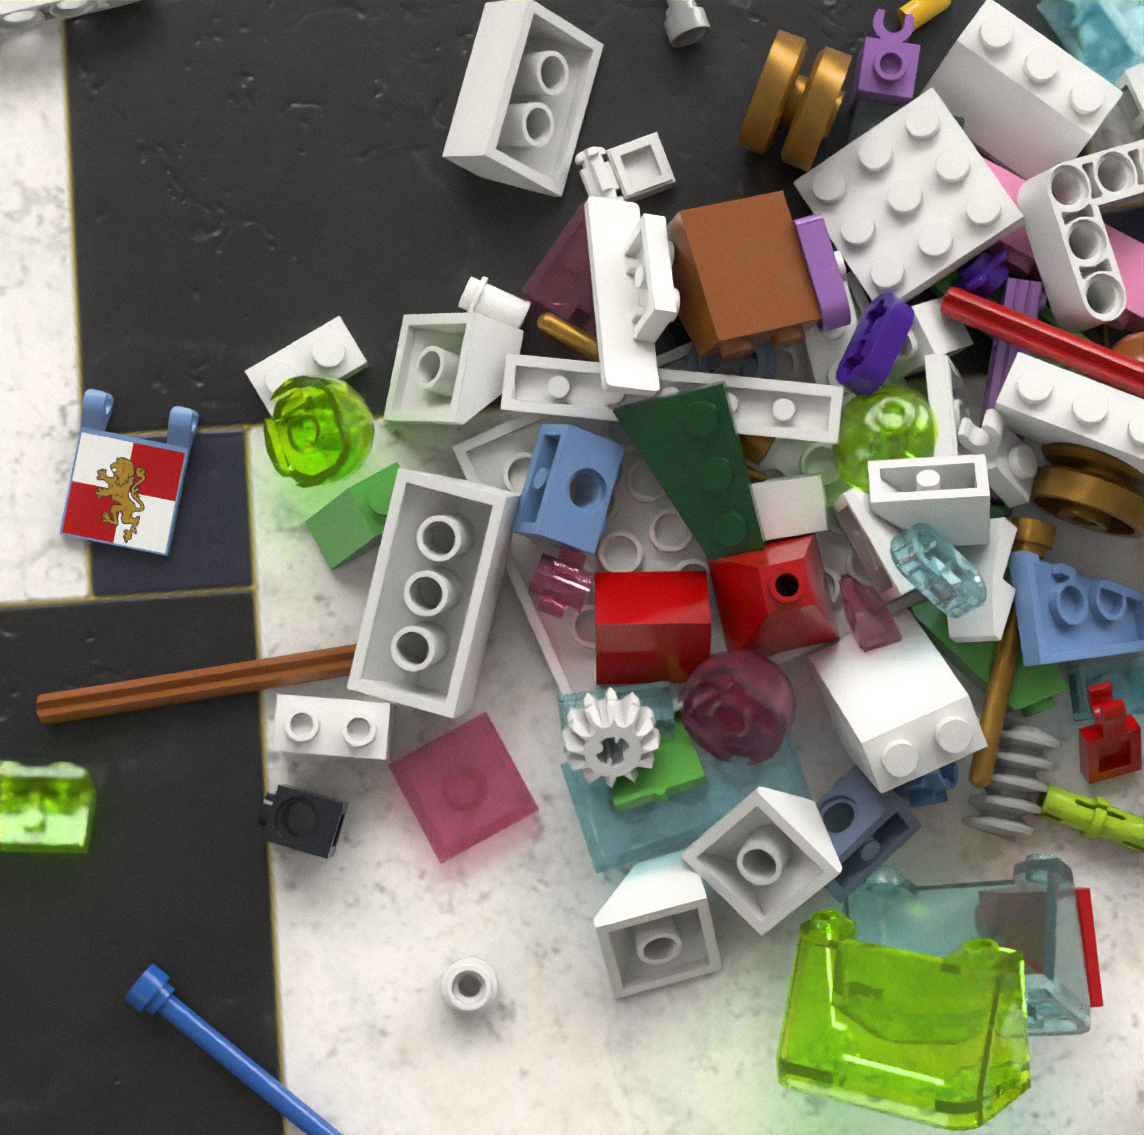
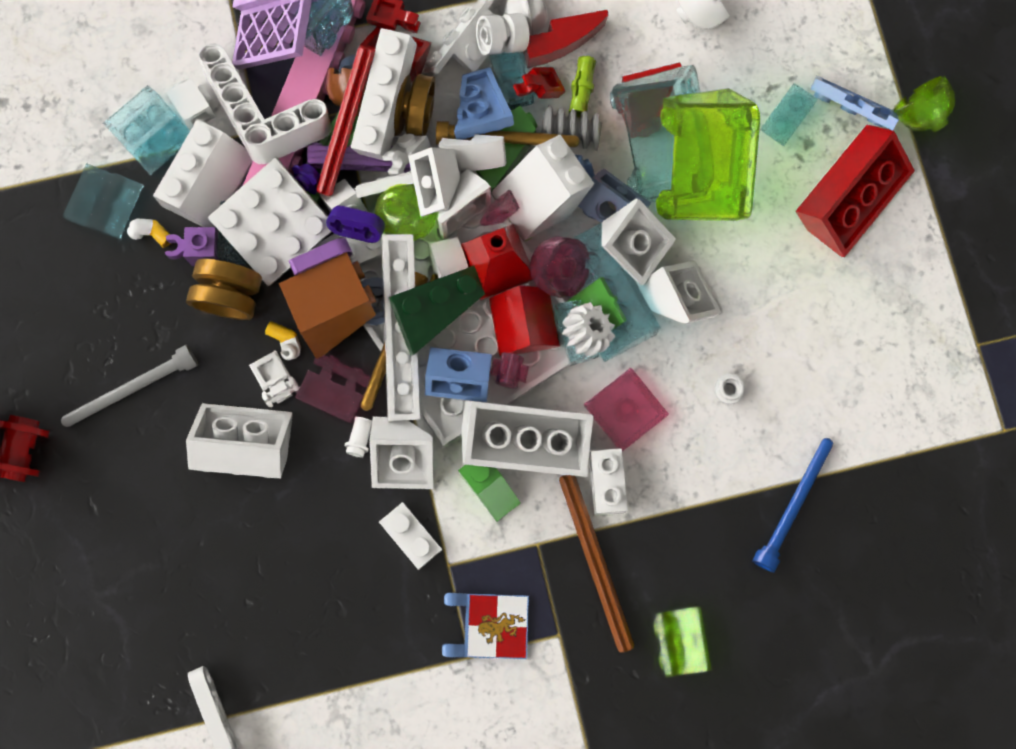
camera: 100 degrees left, 5 degrees down
black brick [258,784,349,859] -> none
clear neon green cylinder [263,375,375,488] -> none
white bracket [584,196,680,397] -> none
clear light blue beam [890,523,987,618] -> none
none -> arm [265,321,301,360]

